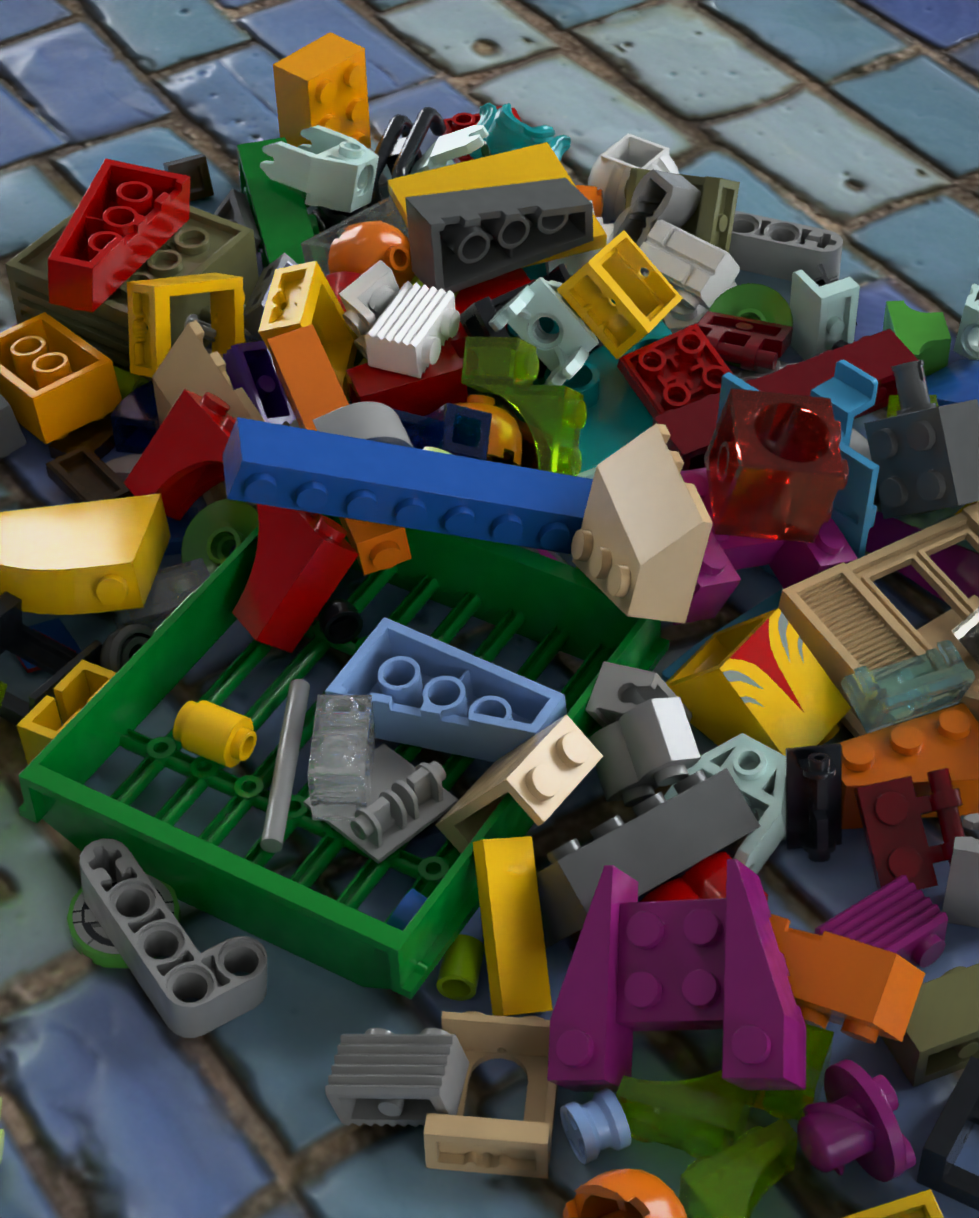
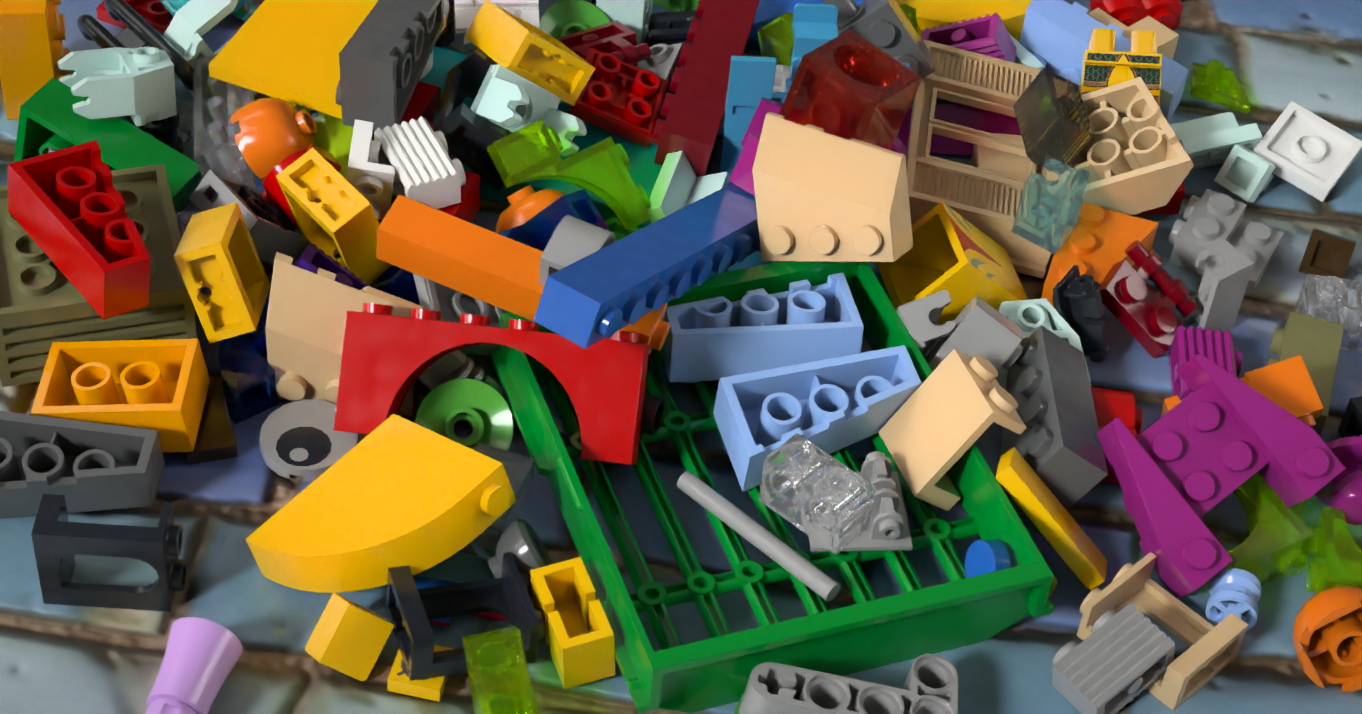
camera: 55 degrees left, 0 degrees up
dark brown tile [46,445,134,503] -> none
yellow brick [173,700,257,768] -> none
none -> light blue wedge [662,272,864,383]

